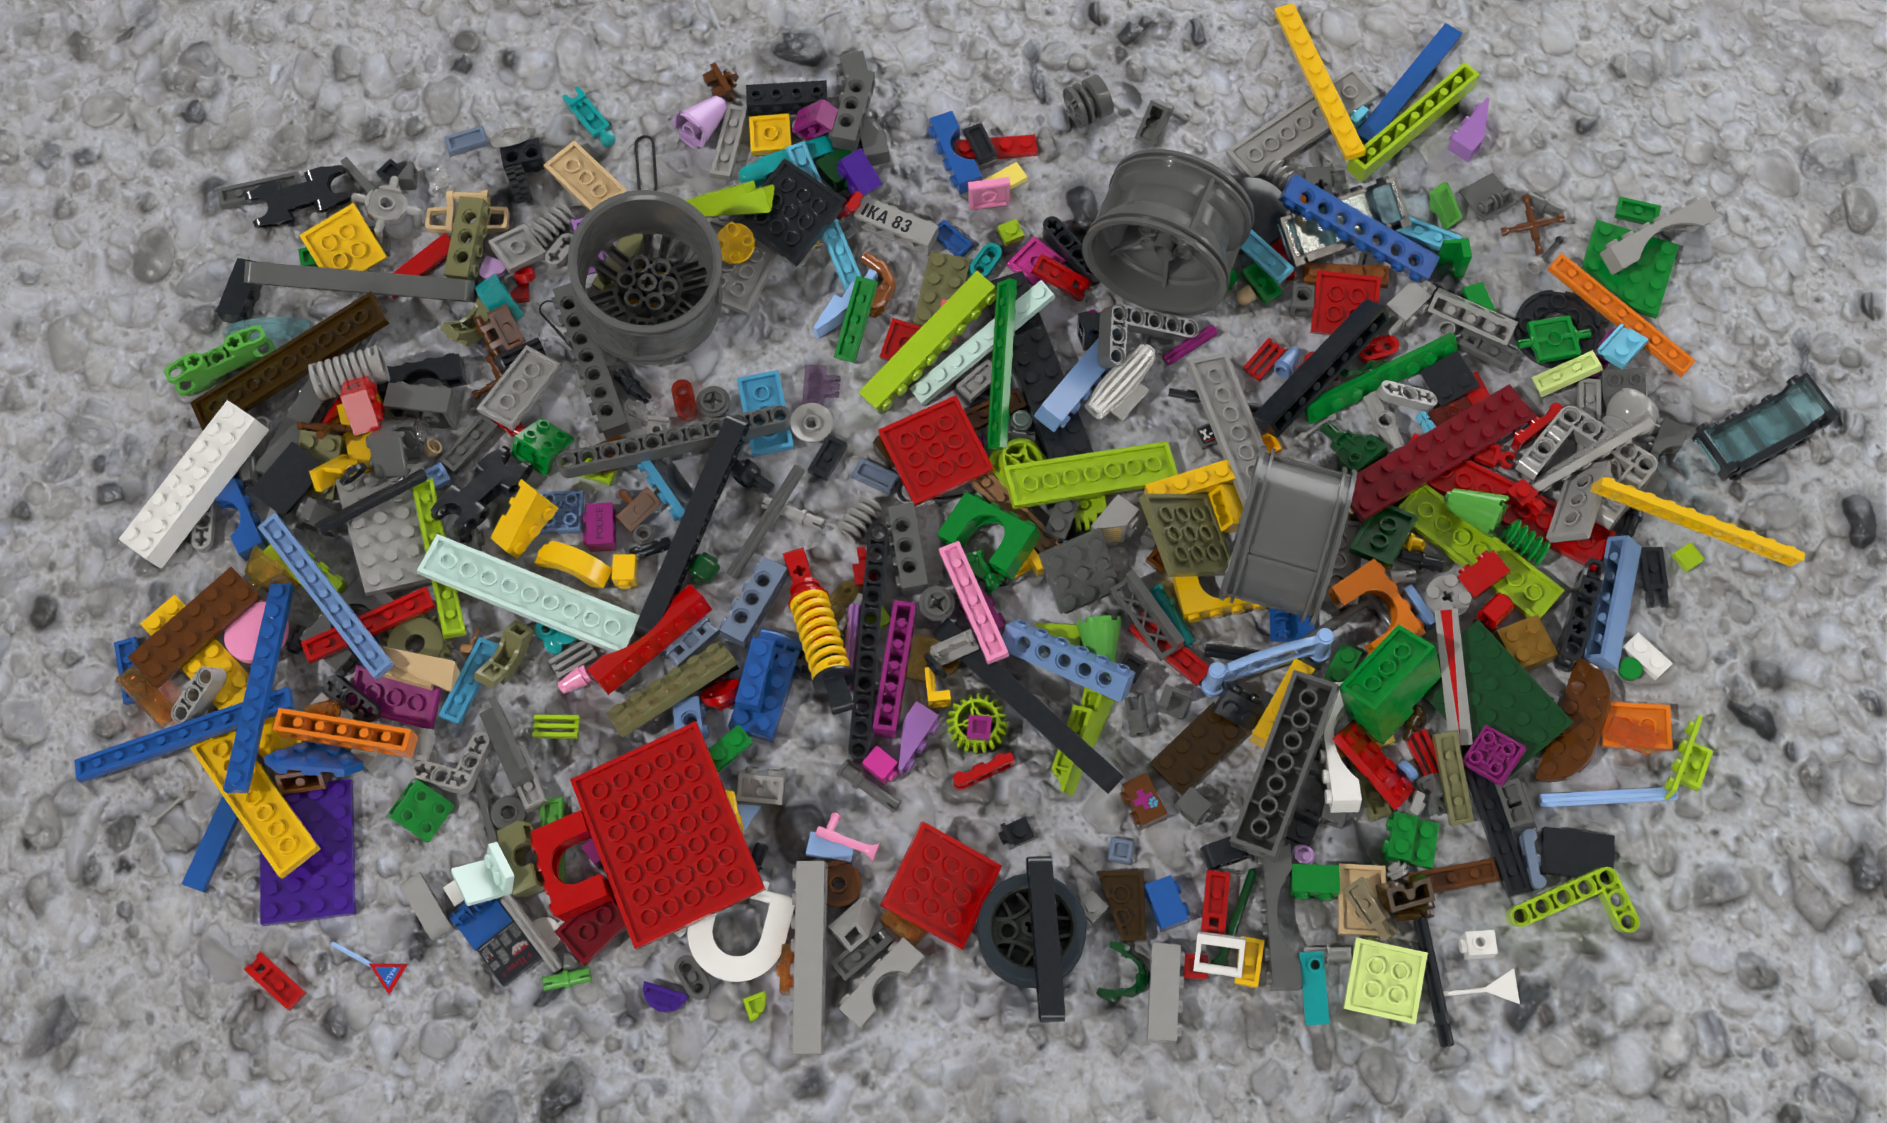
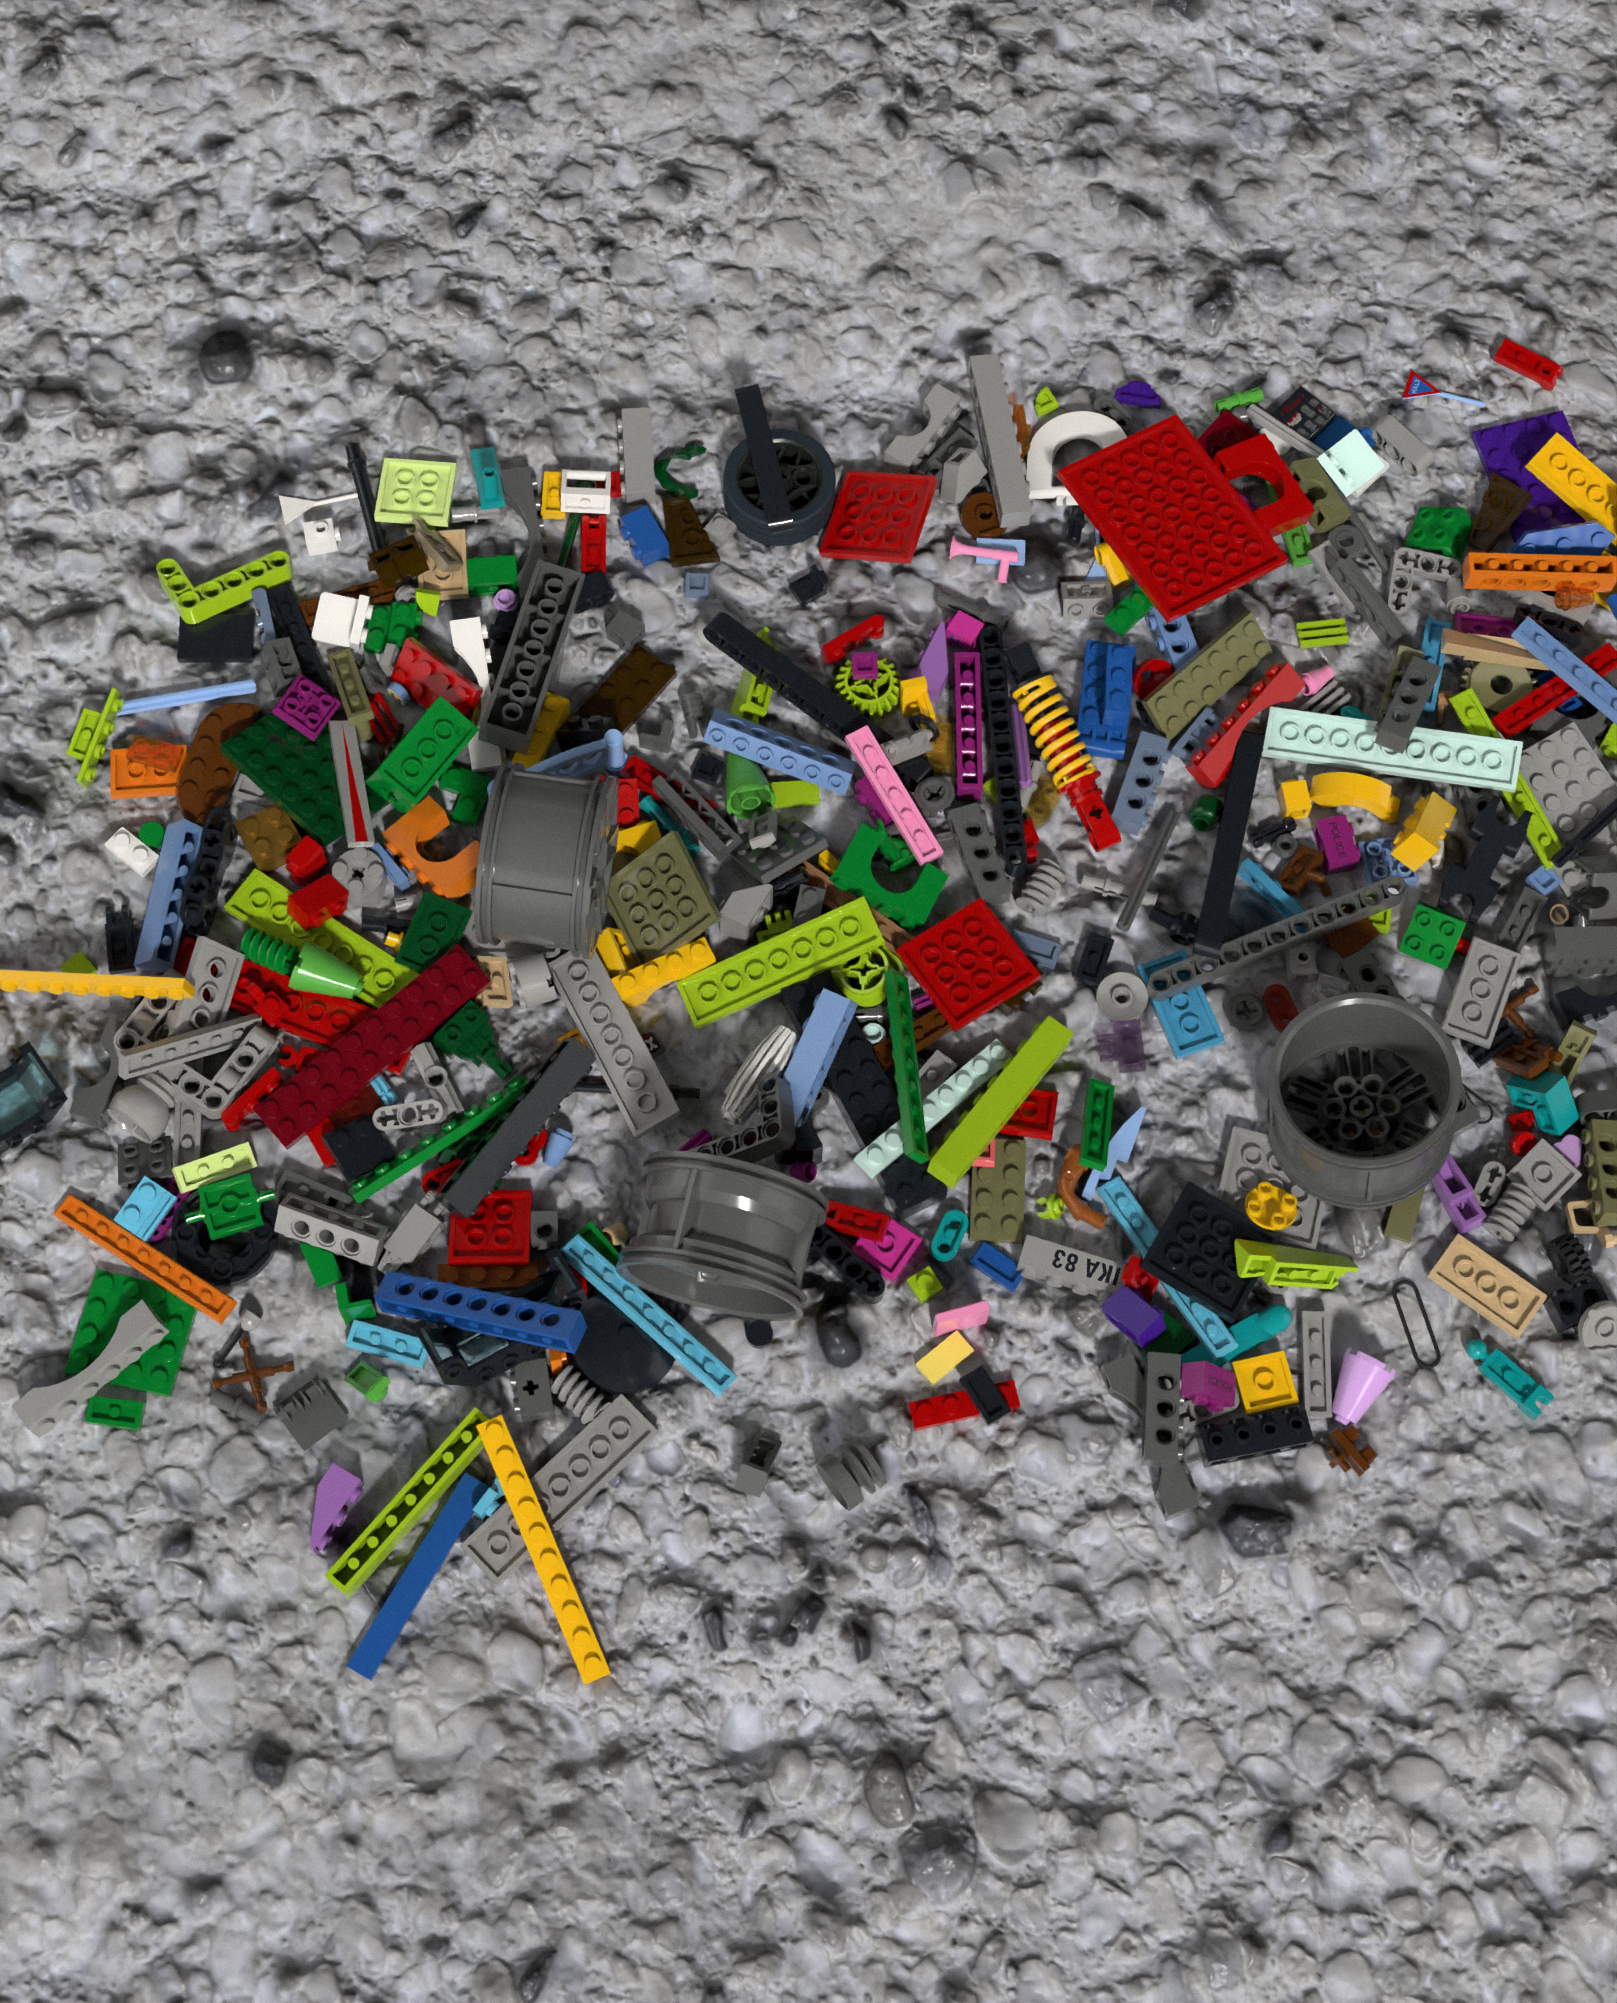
camera: 165 degrees right, 0 degrees up
blue arch [927,111,982,195] -> none
reddish brown brick [1119,773,1168,830] -> none
red tile [1243,338,1286,382] -> none
none -> white bracket [312,592,374,651]
none -> lime tile [416,587,441,617]
none -> red plate [617,778,640,829]
none -> light grey hinge [749,806,778,849]
none -> lime plate [1037,1193,1064,1220]
none -> dark grey brick [1373,656,1441,754]
none -> dark brown wing [1467,472,1533,553]

